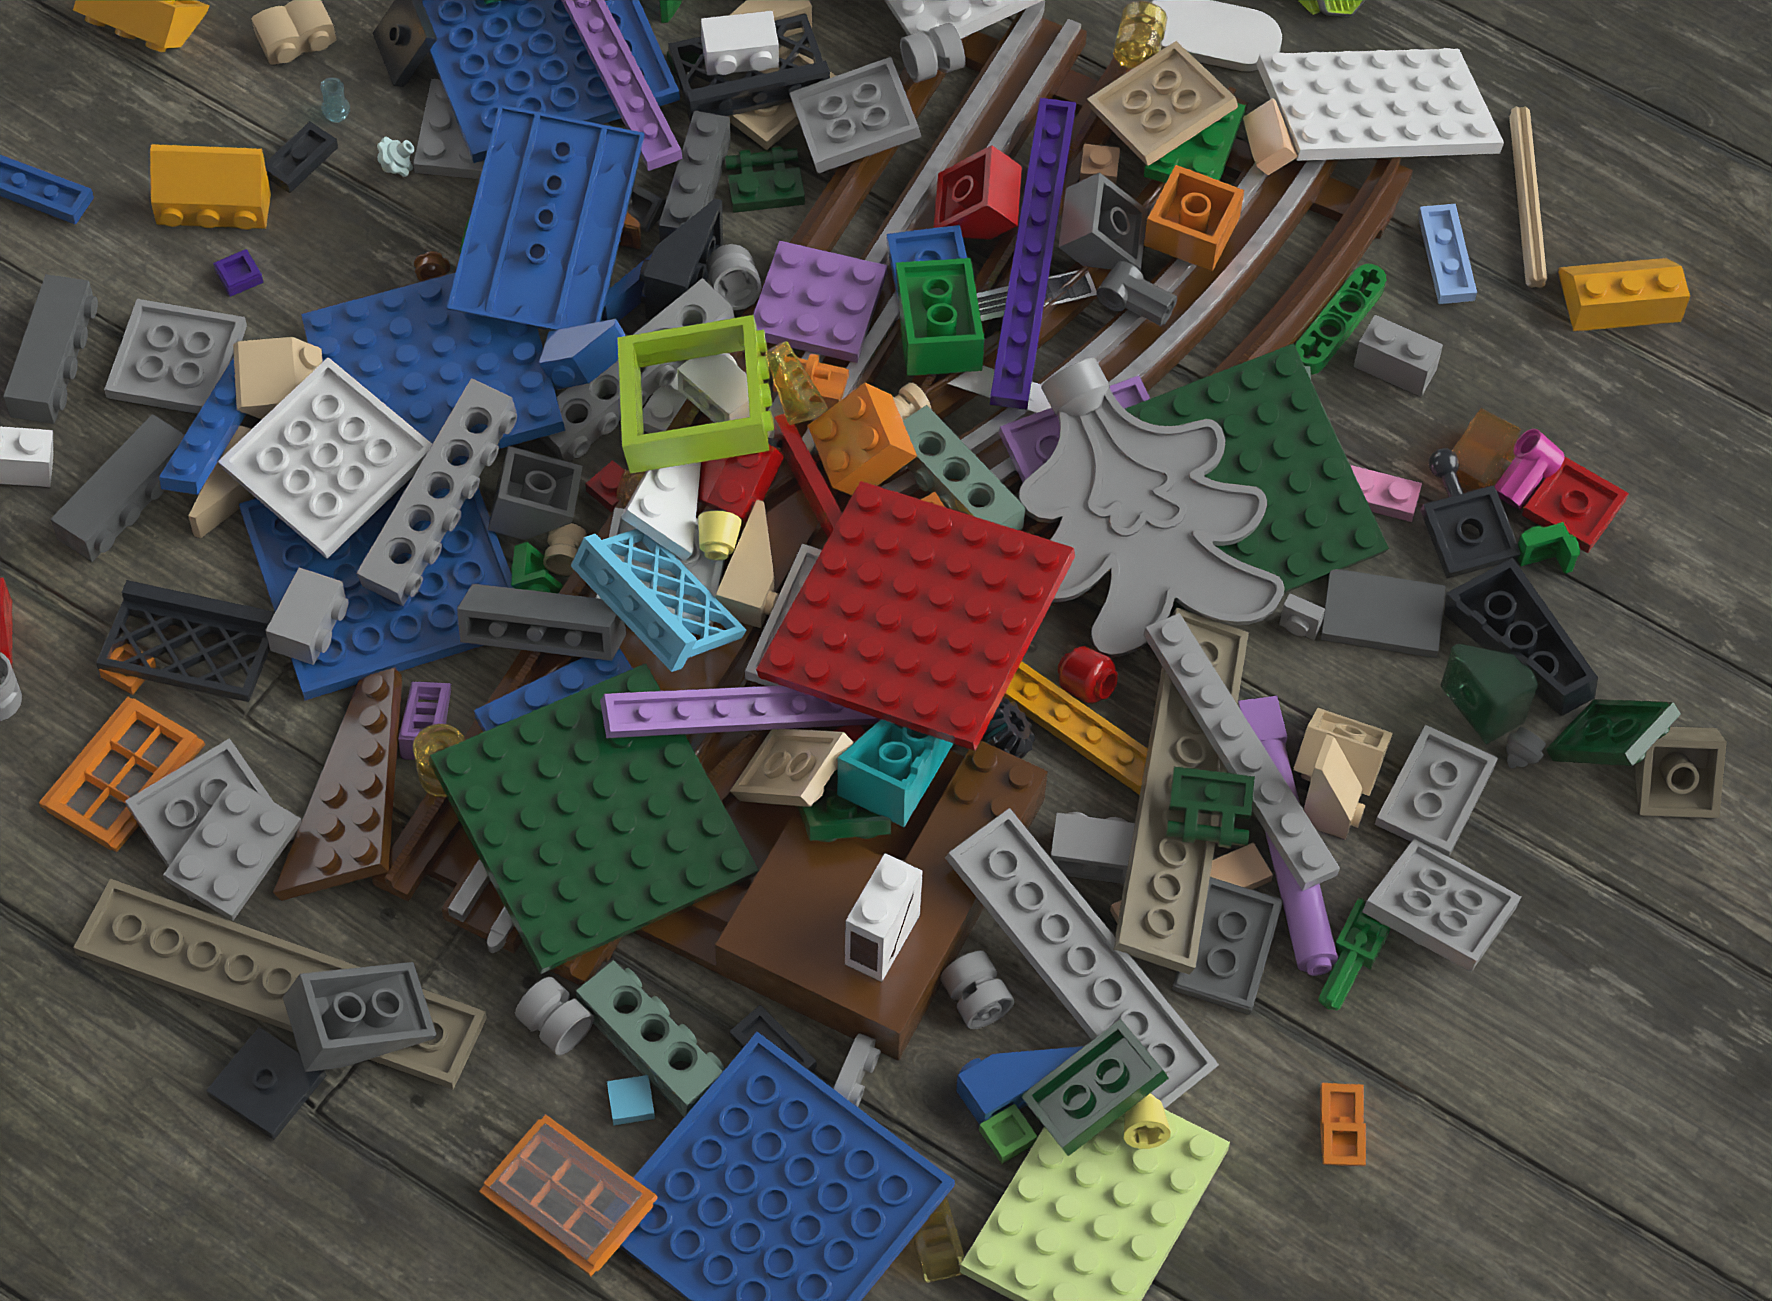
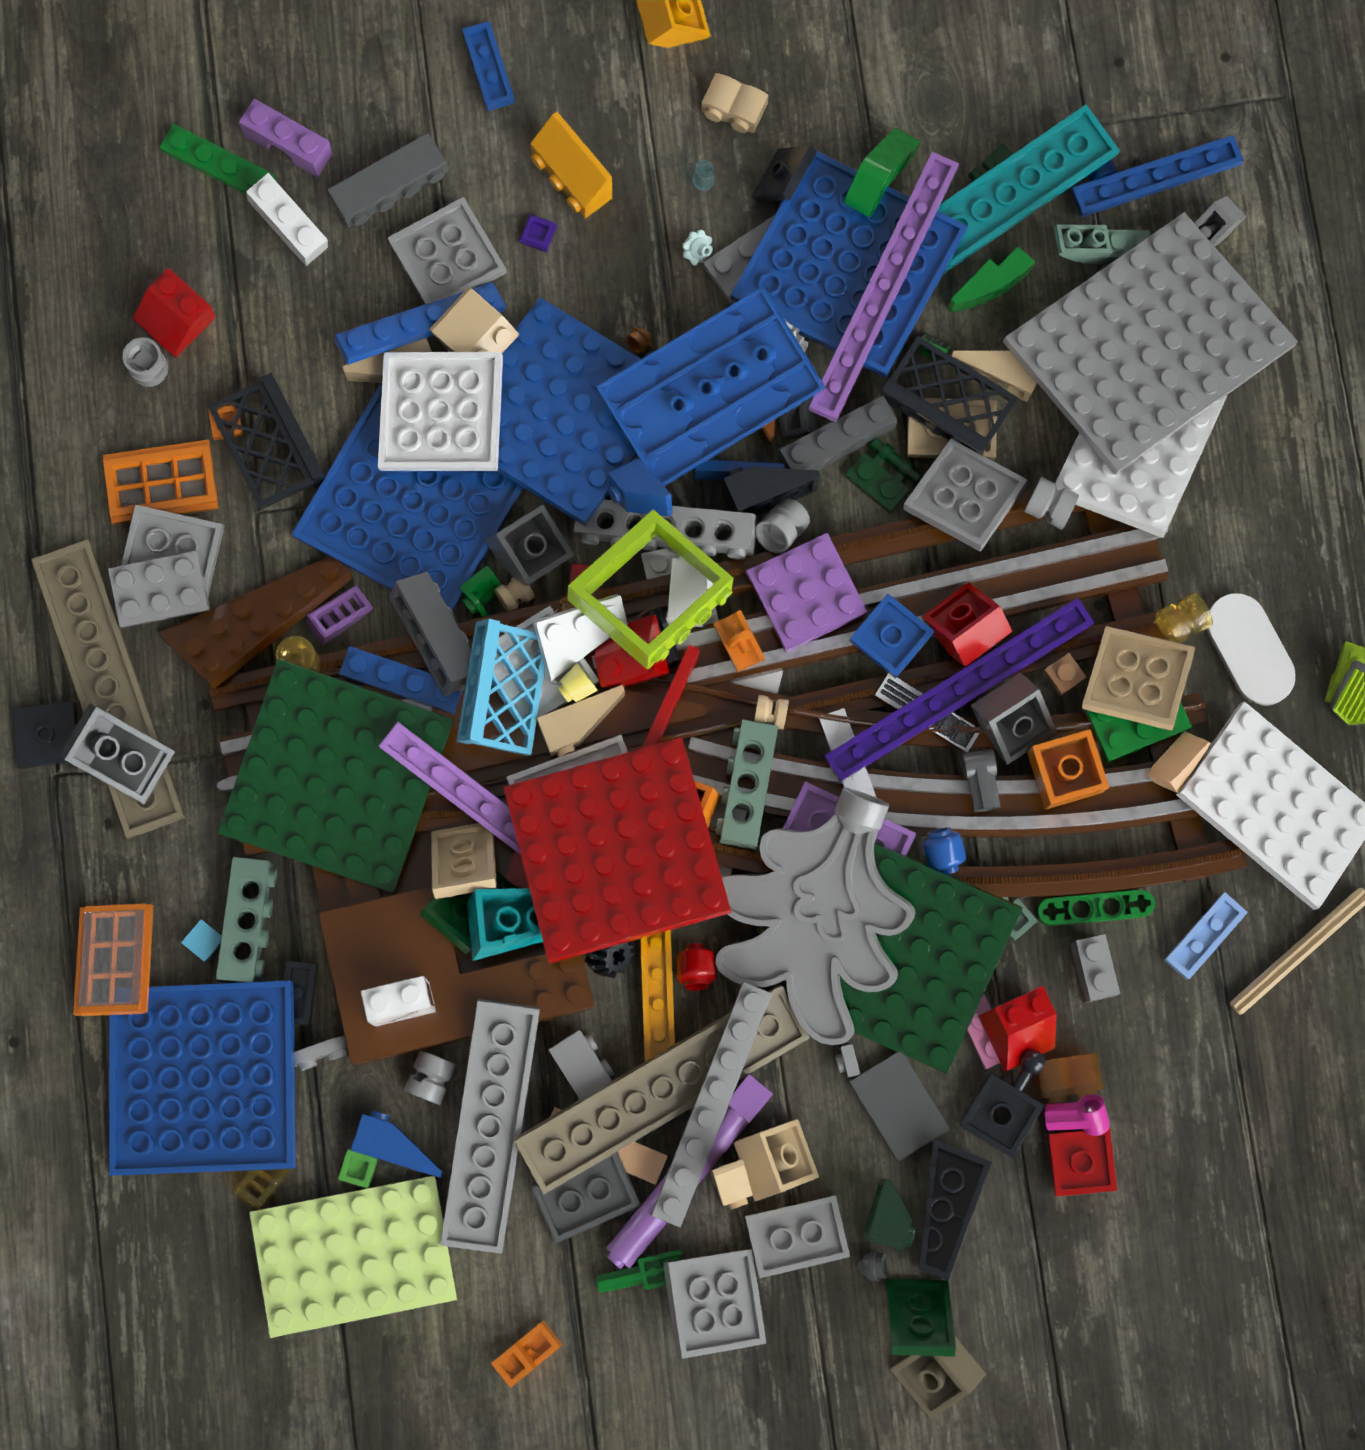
camera: 45 degrees right, 20 degrees up
dark grey brick [51,414,185,562] -> none
black plate [265,121,338,193] -> none
light grey brick [266,567,348,665] -> none
light grey brick [356,378,517,606] -> none
light grey wheel [515,977,594,1056] -> none
white brick [701,11,779,75] -> none
clear yellow slope [765,341,828,425] -> none
orange brick [807,382,917,495] -> none
green slope [896,258,984,376] -> none
plate [1021,1019,1169,1156] -> none
light yellow hat [1123,1094,1171,1149] -> none
dark green plate [1166,766,1255,848] -> none
green bracket [1517,522,1580,574] -> none
light orange slope [1558,258,1690,331] -> none
none -> blue head [923,827,966,874]
none -> red slope [978,986,1056,1072]

